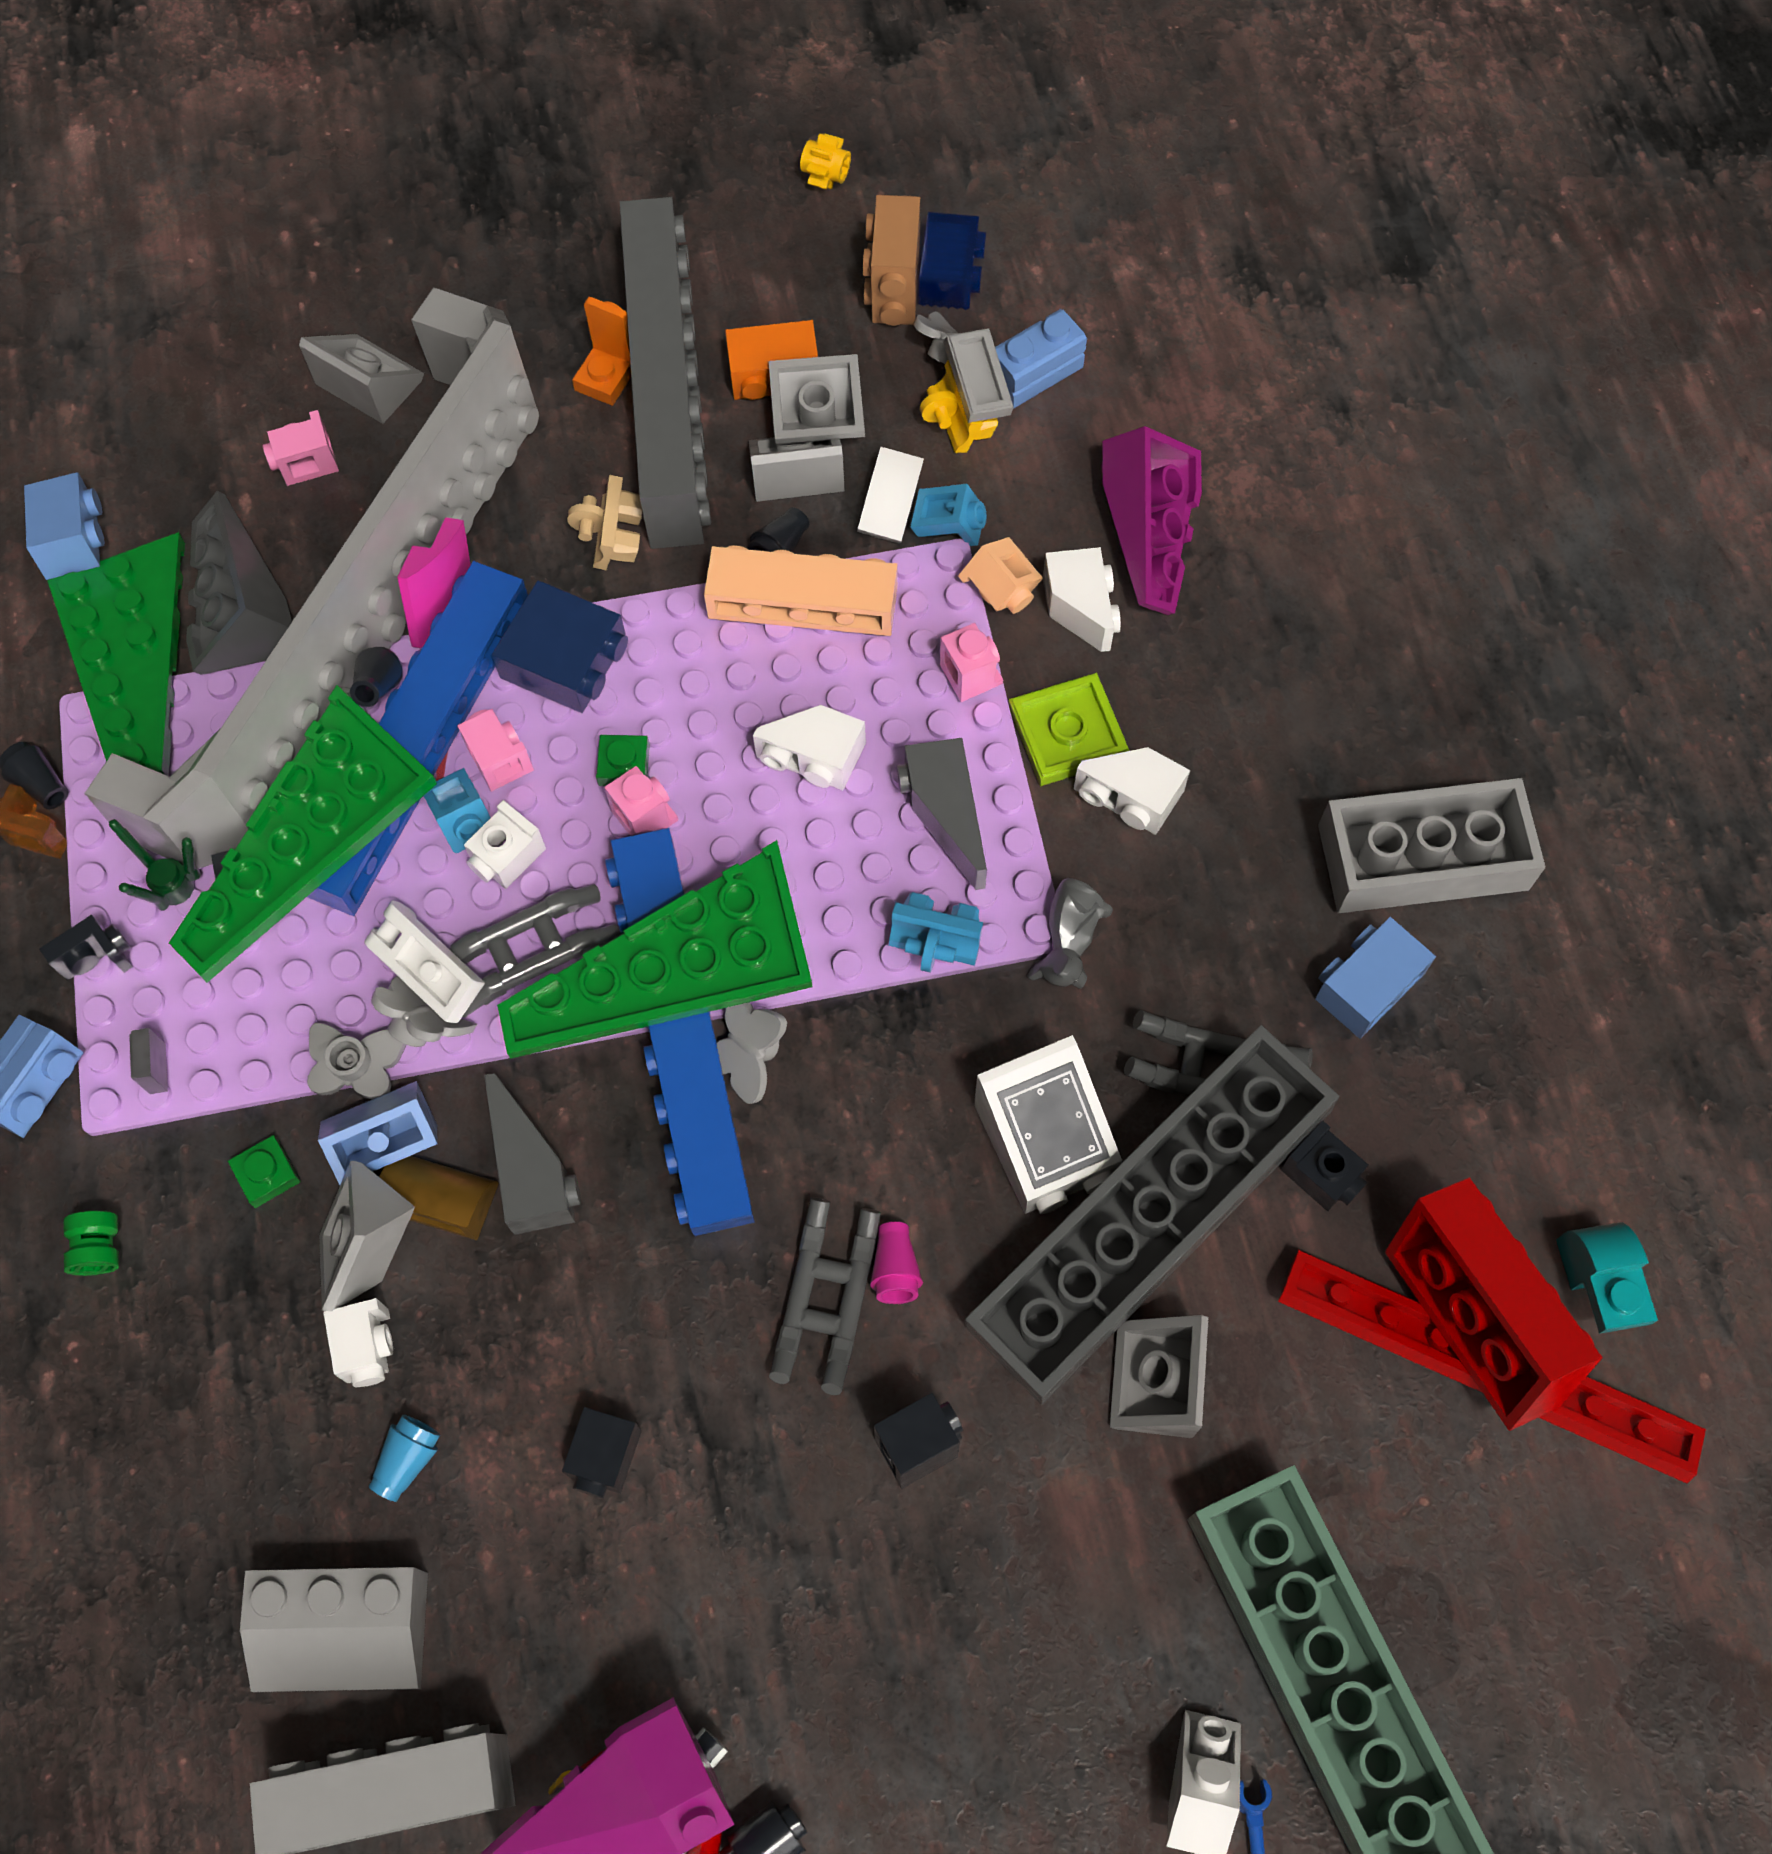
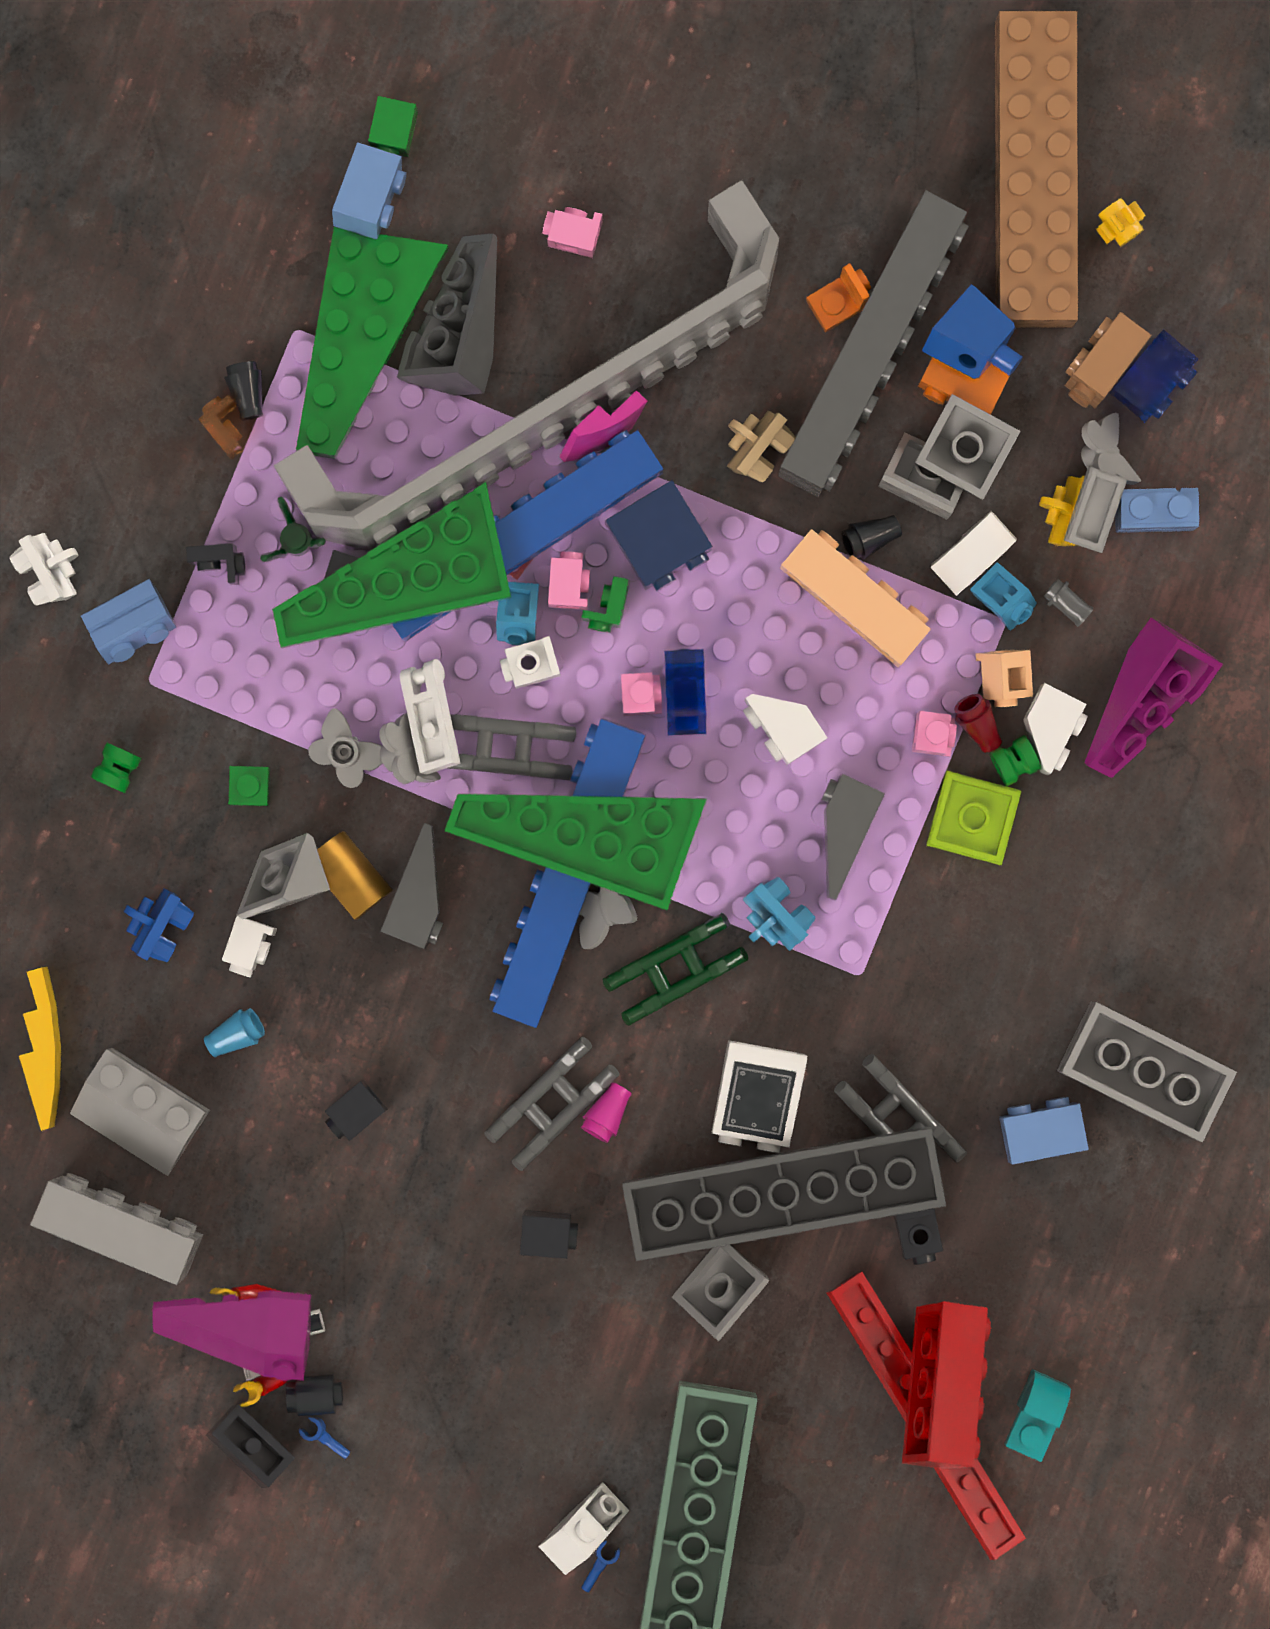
camera: 30 degrees right, 20 degrees up
flat silver tile [129,1028,168,1094] -> none
light grey slope [299,334,424,424] -> none
medium blue brick [318,1081,438,1185] -> none
black cone [350,647,402,707] -> none
green plate [596,735,650,786] -> none
dark grey animal [1027,878,1113,989] -> none
white slope [1074,747,1190,835] -> none
none -> yellow slope [19,967,61,1131]
none -> blue hips [123,888,194,962]
none -> green brick [368,96,418,157]
none -> green bracket [581,576,630,633]
none -> dark green piece [603,913,749,1026]
none -> clear blue brick [664,649,707,736]
none -> blue torso [922,284,1023,379]
none -> dark red cone [954,694,1002,753]
none -> green wheel [989,735,1042,787]
none -> medium nougat brick [995,11,1078,328]
none -> dark grey pin [1043,579,1094,627]

